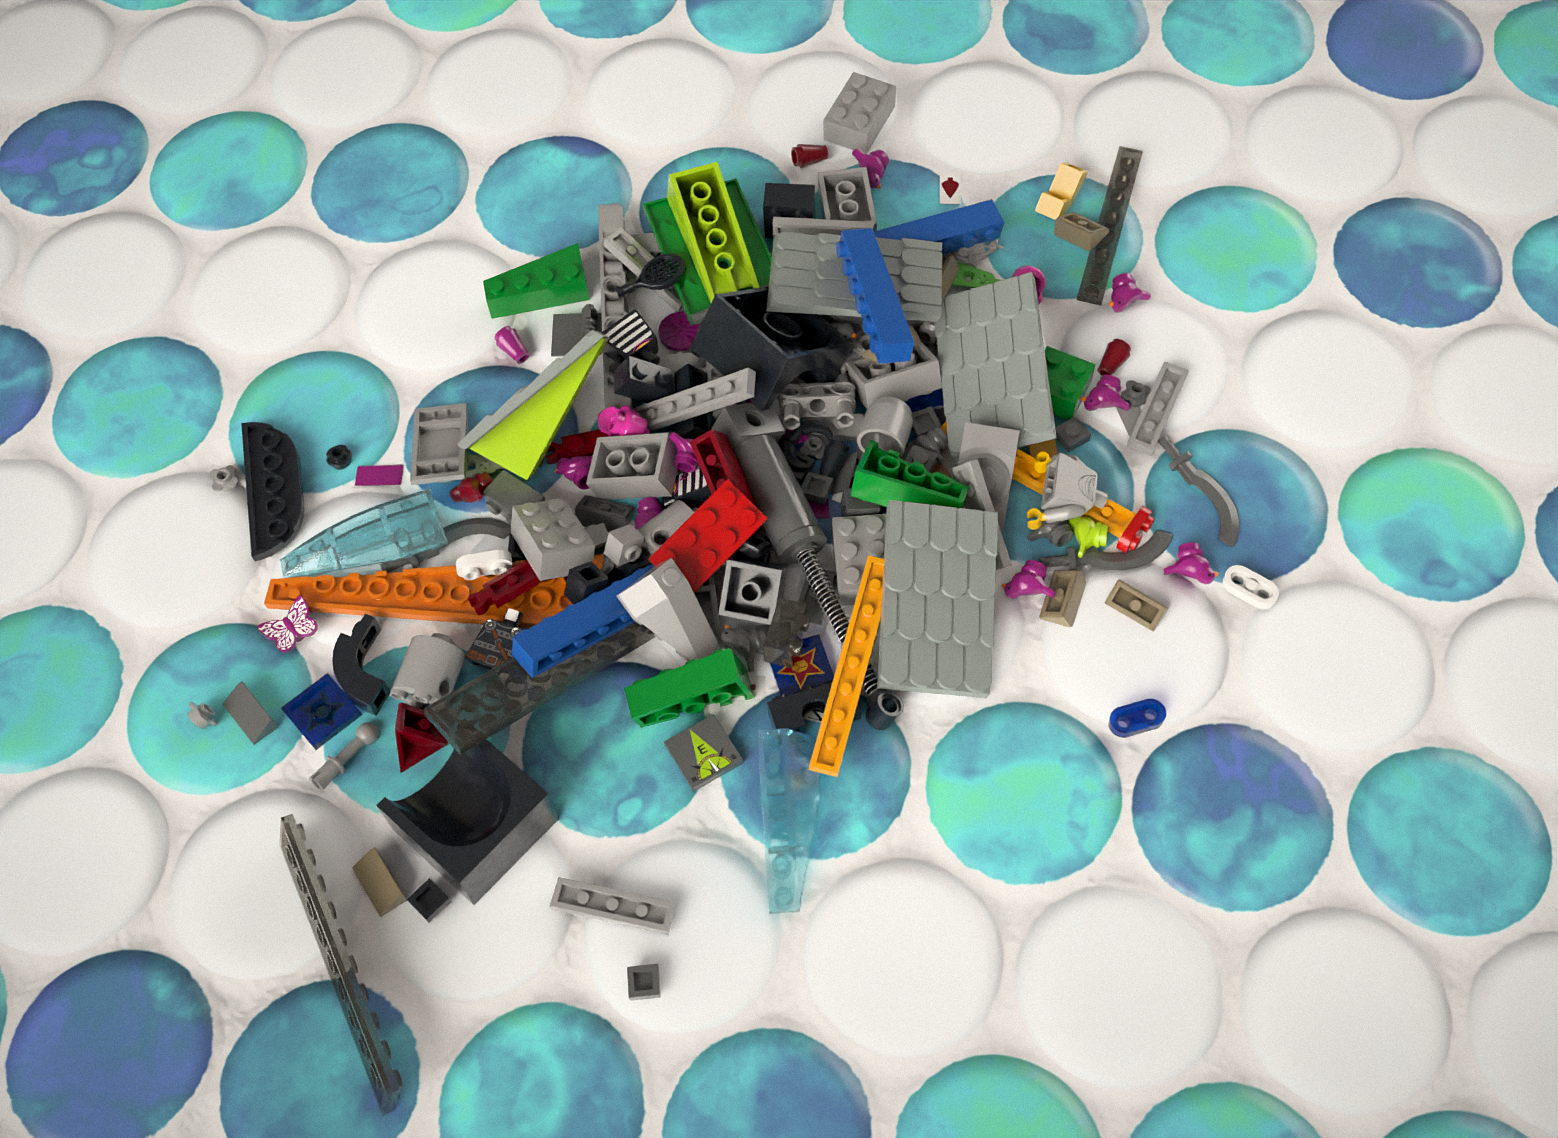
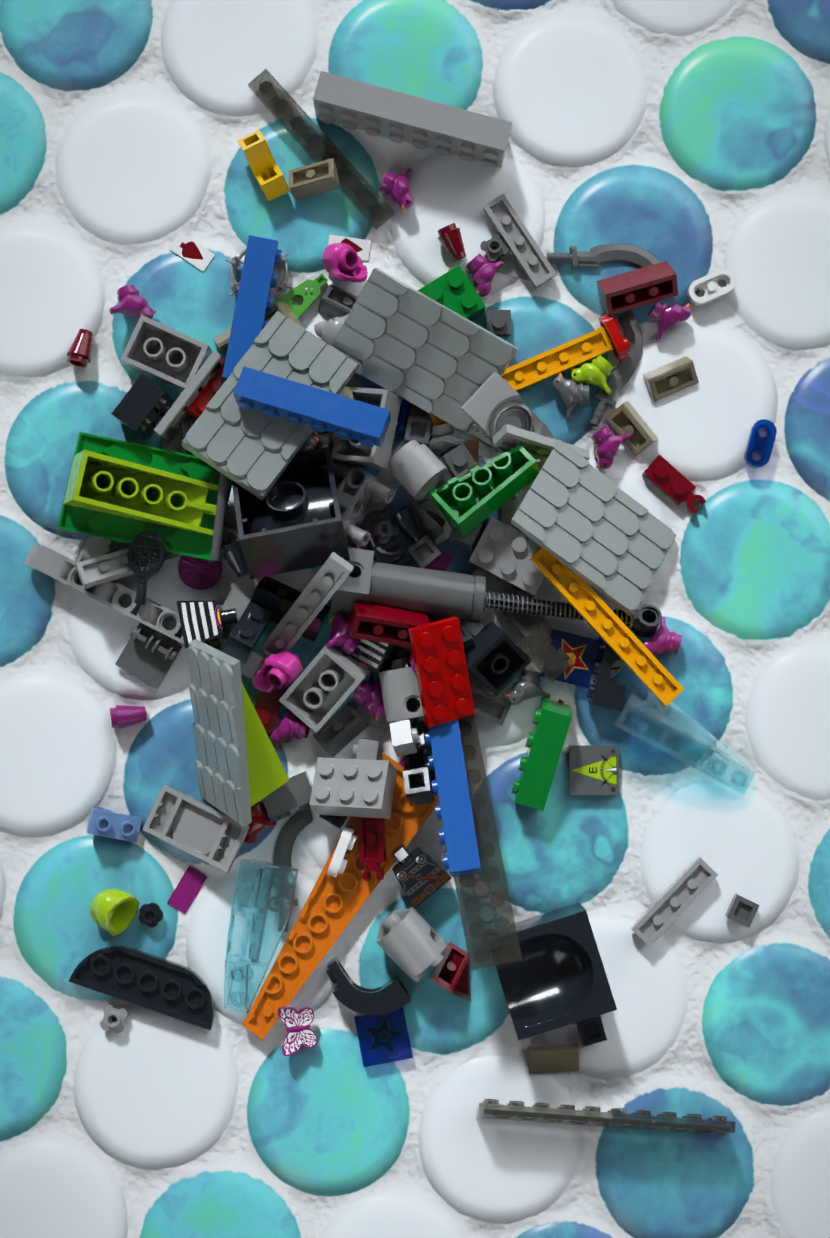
camera: 65 degrees left, 25 degrees up
light grey plate [187,702,217,729] -> none
dark grey slope [223,681,278,745] -> none
light grey pin [309,722,379,791] -> none
green wedge [483,243,590,319] -> none
light grey wedge [617,558,721,661] -> none
light grey brick [823,72,896,154] -> none
light grey torso [1027,451,1108,530] -> none
none -> medium blue plate [86,807,142,843]
none -> lime piece [90,888,139,936]
none -> light grey brick [313,71,512,168]
none -> white sticker [328,235,371,261]
none -> dark red brick [597,261,678,316]
none -> dark red plate [642,454,706,514]
none -> magenta animal [643,617,682,656]

